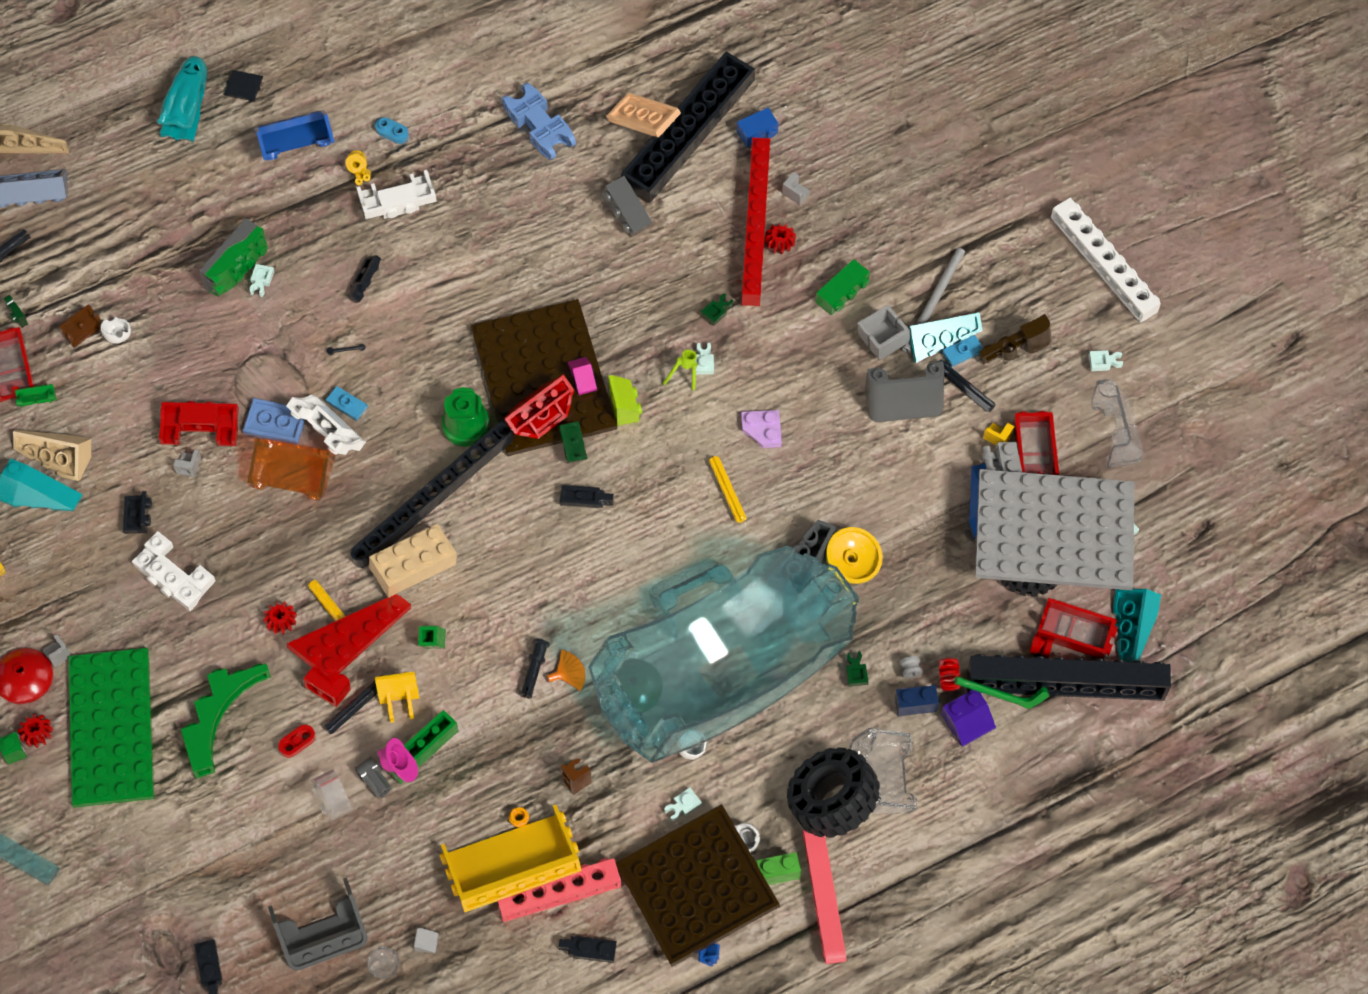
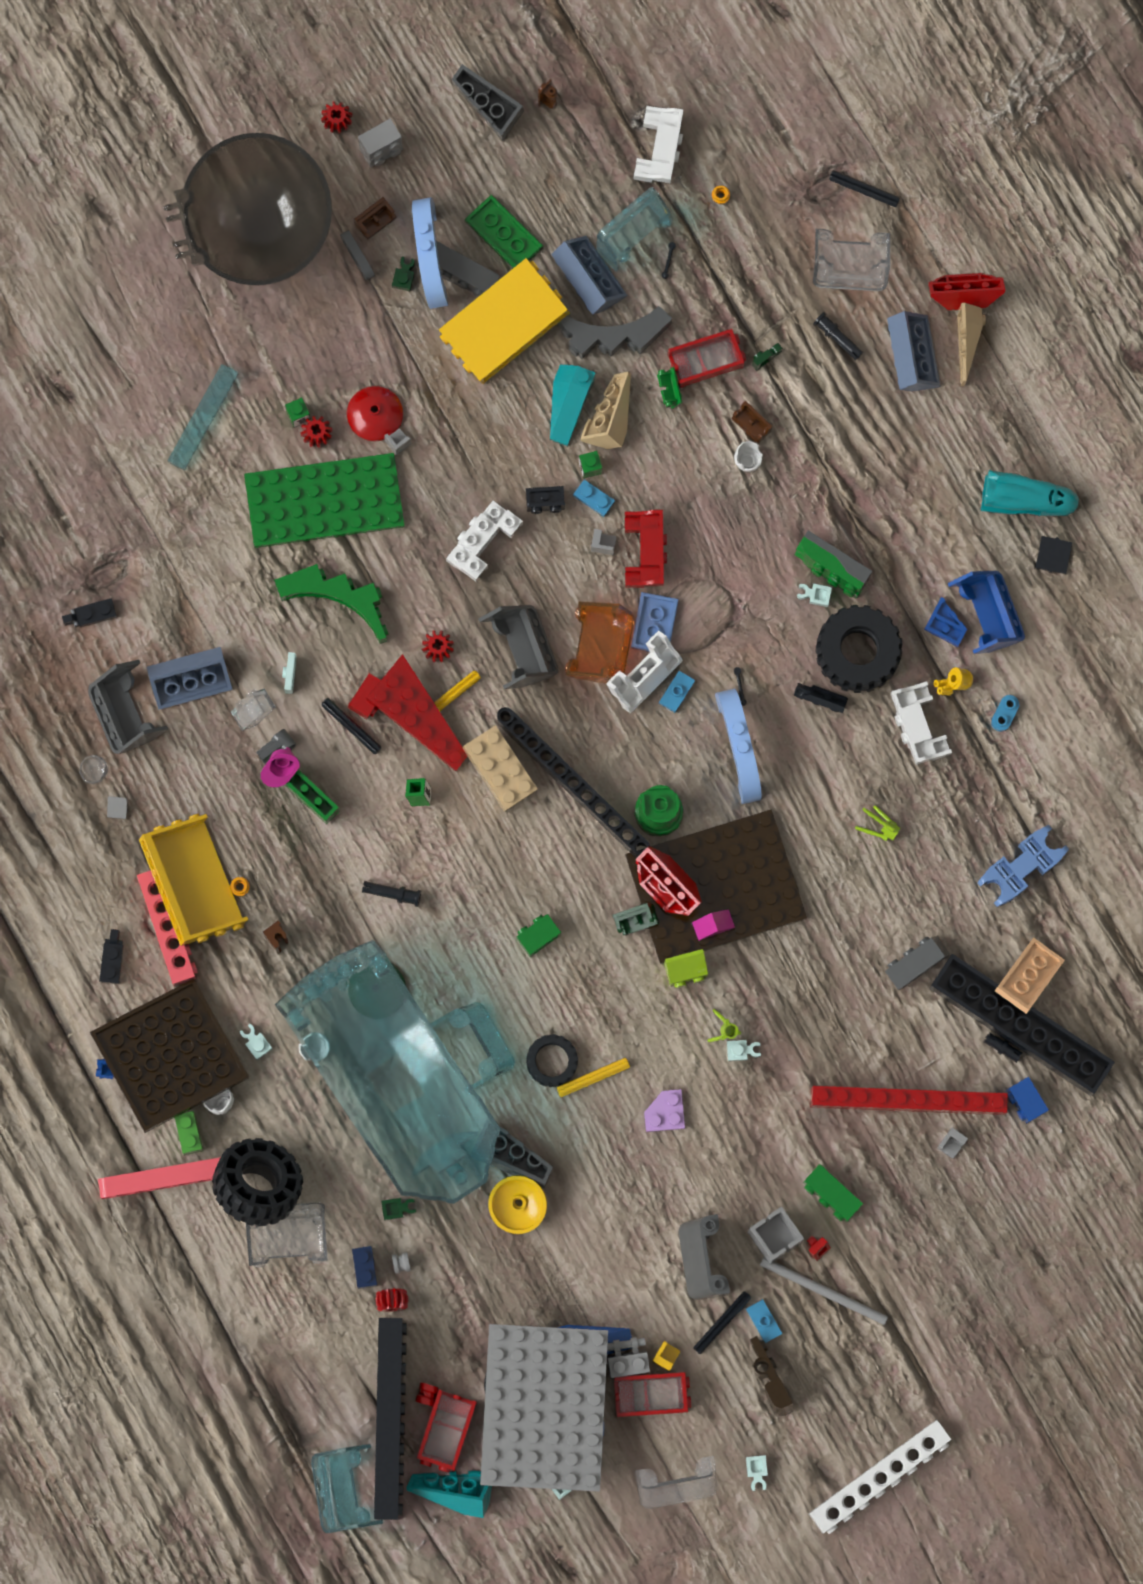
camera: 85 degrees right, 15 degrees up
red plate [278,725,316,758] -> none
yellow plate [375,671,420,723] -> none
orange hand [546,649,586,691] -> none
black hinge [560,485,614,508] -> none
dark green plate [701,293,733,326] -> none
red gear [765,223,796,254] -> none
wing [908,312,982,363] -> none
dark purple slope [941,690,996,747] -> none
green piece [954,676,1049,709] -> none
none -> sand blue slope [147,647,232,710]
none -> light aqua plate [282,652,297,694]
none -> clear light blue windscreen [311,1444,383,1533]
none -> dark grey windscreen [479,605,558,689]
none -> green brick [516,914,561,957]
none -> black tyre [526,1034,578,1087]
none -> dark azure plate [573,480,615,517]
none -> green brick [579,451,602,479]
none -> light blue arch [715,688,762,804]
none -> red tile [807,1236,831,1261]
none -> black tyre [815,605,903,693]
none -> lime plant [855,805,900,841]
none -> blue wing [924,597,967,647]
none -> black pin [983,1032,1023,1063]

